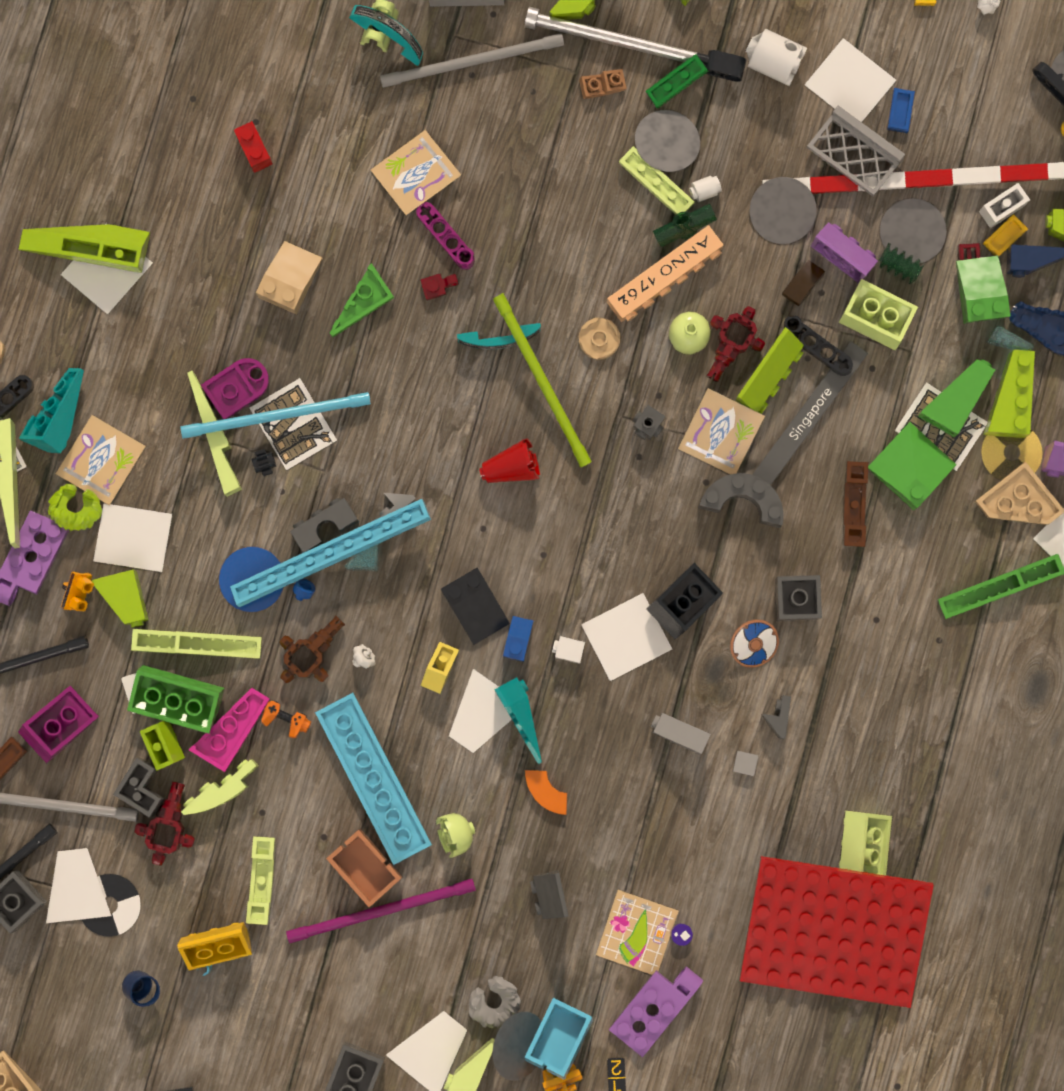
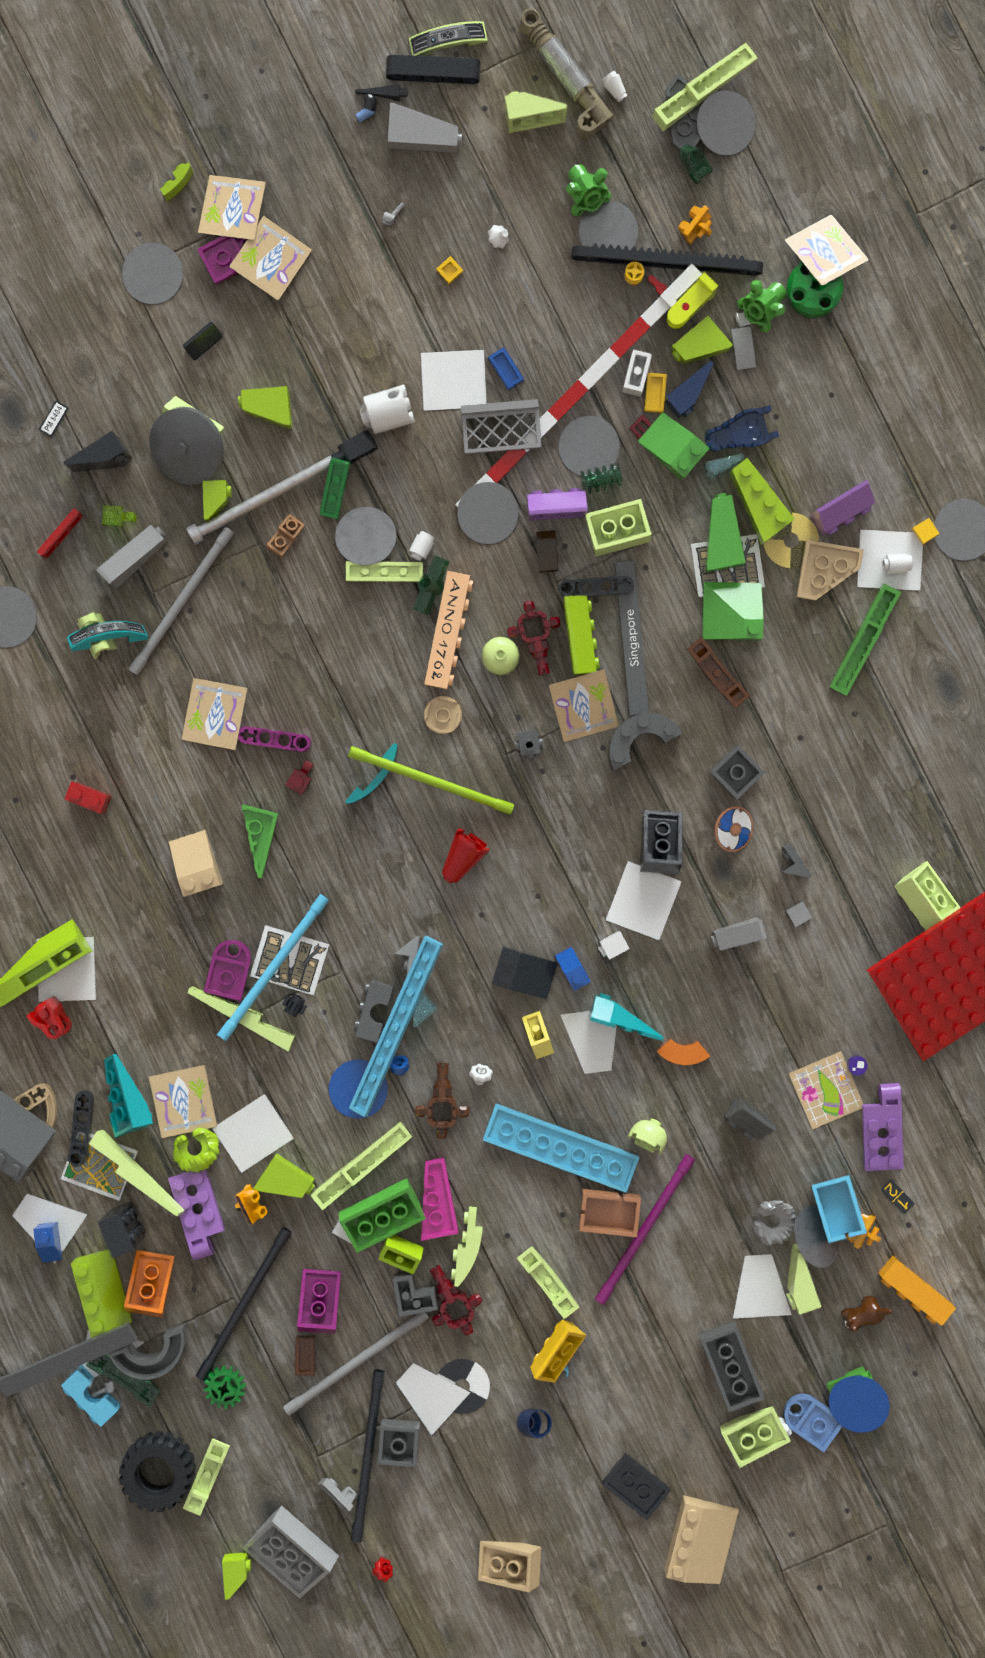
camera: 40 degrees left, 5 degrees up
orange piece [261,700,311,738] -> none
none -> red piece [27,996,72,1039]

